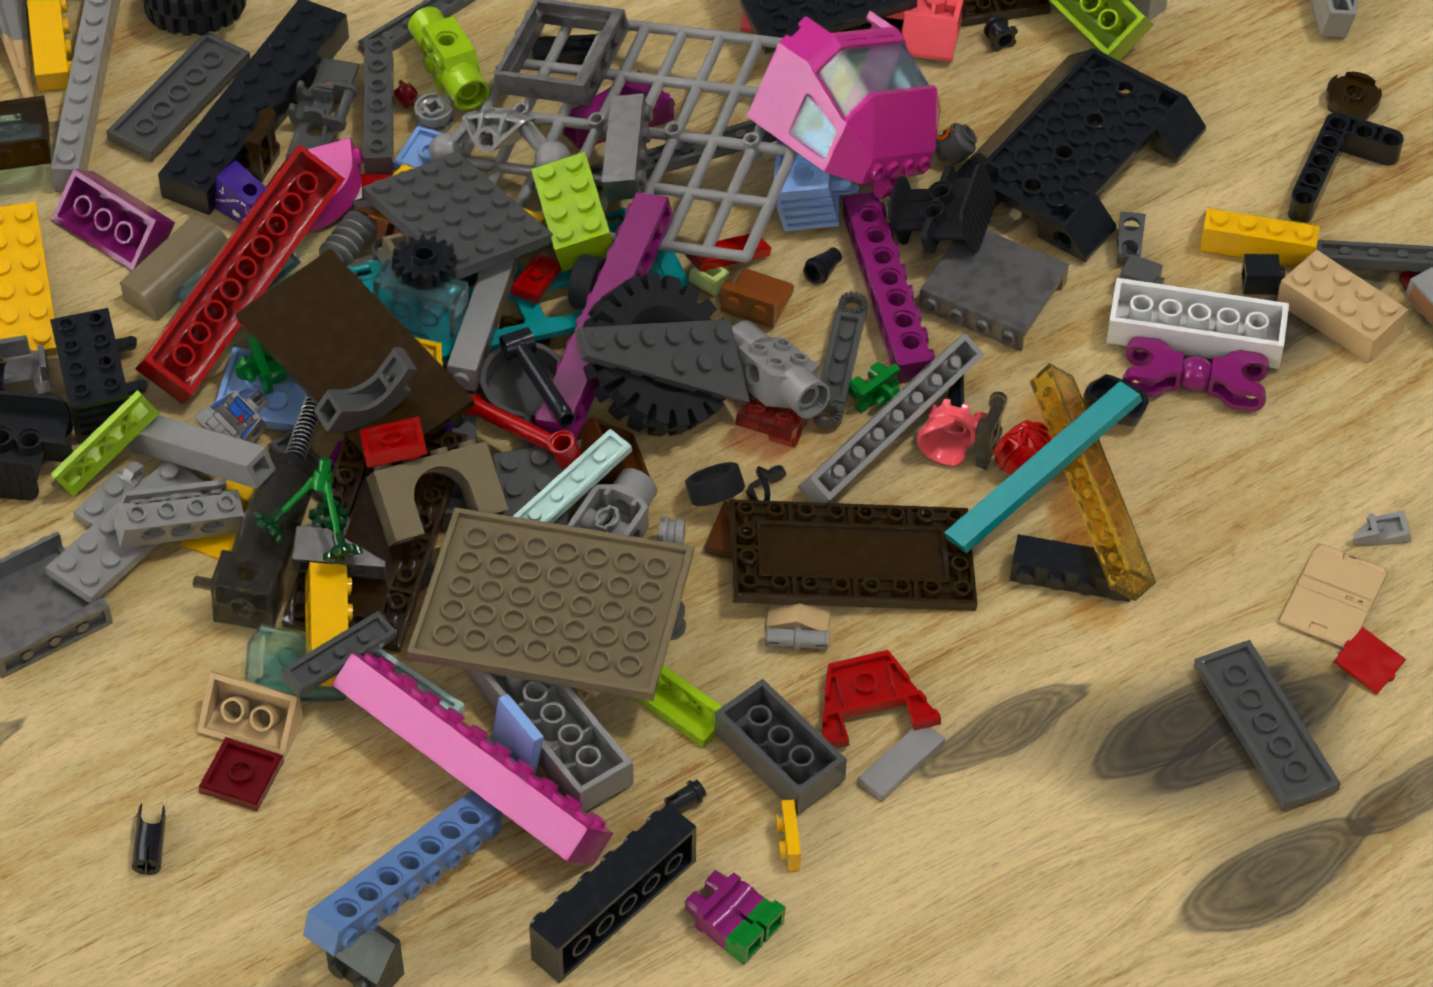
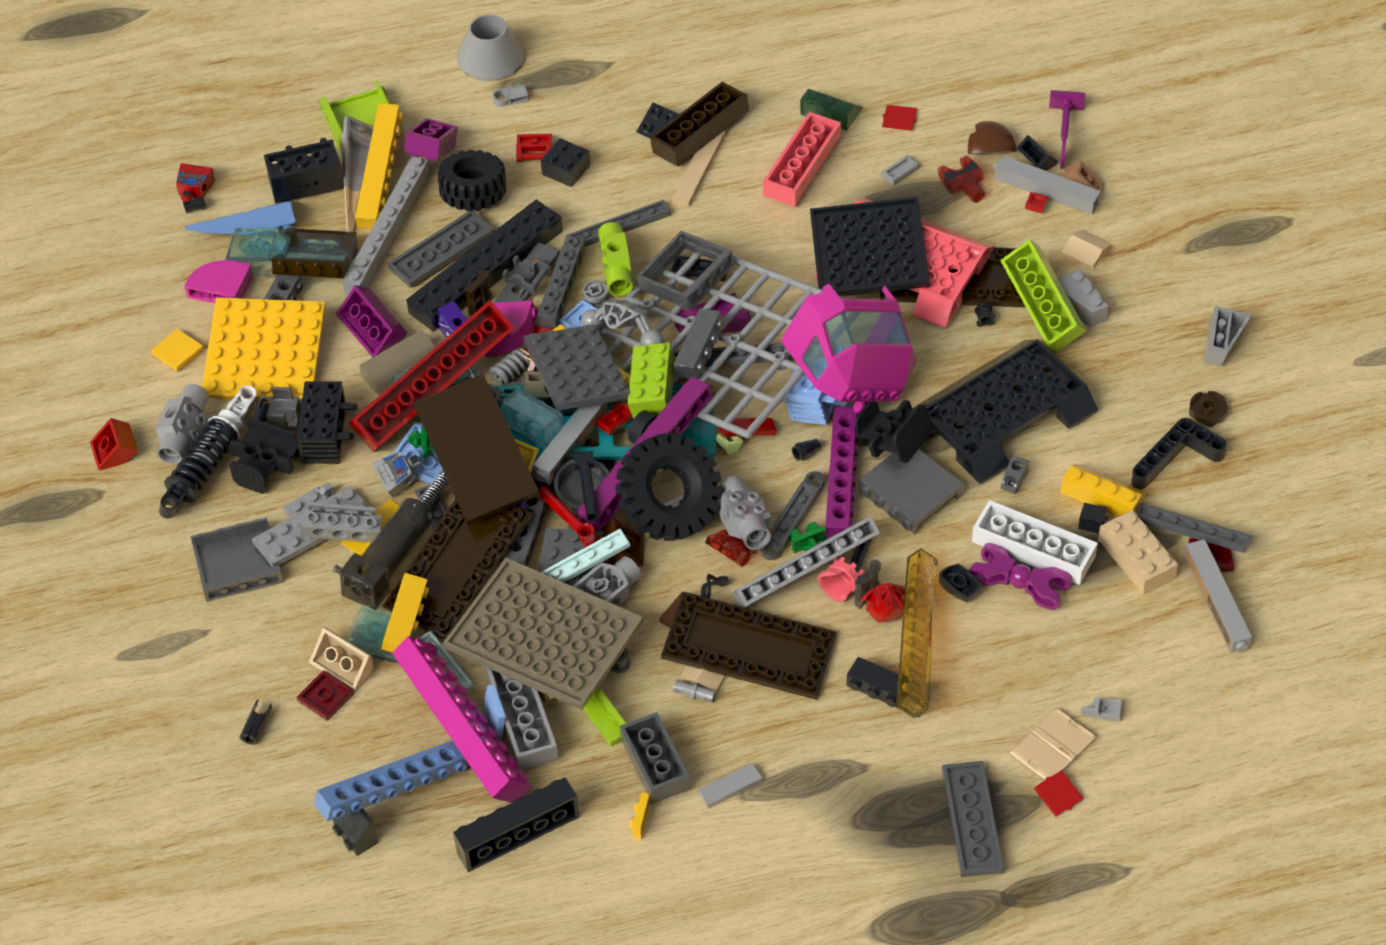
camera: 20 degrees right, 0 degrees up
lime fence [51,390,160,497] -> none
light grey brick [128,415,276,489] -> none
dark green plant [252,458,363,563] -> none
dark grey tile [279,611,398,698] -> none
flat silver slope [292,524,386,580] -> none
dark grey arch [313,347,417,433] -> none
red plate [360,416,427,468] -> none
dark tan arch [366,439,509,547] -> none
black gear [392,234,456,290] -> none
dark red plate [394,80,419,108] -> none
dark grey wing [575,319,750,406] -> none
light grey wheel [658,516,686,545] -> none
black pin [664,779,707,812] -> none
black tyre [685,462,745,506] -> none
magenta hips [685,870,786,965] -> none
dark orange bracket [721,269,794,328] -> none
red wing [822,650,941,749] -> none
dark grey head [935,123,977,164] -> none
teal tile [944,381,1142,553] -> none
dark grey brick [1120,254,1165,284] -> none

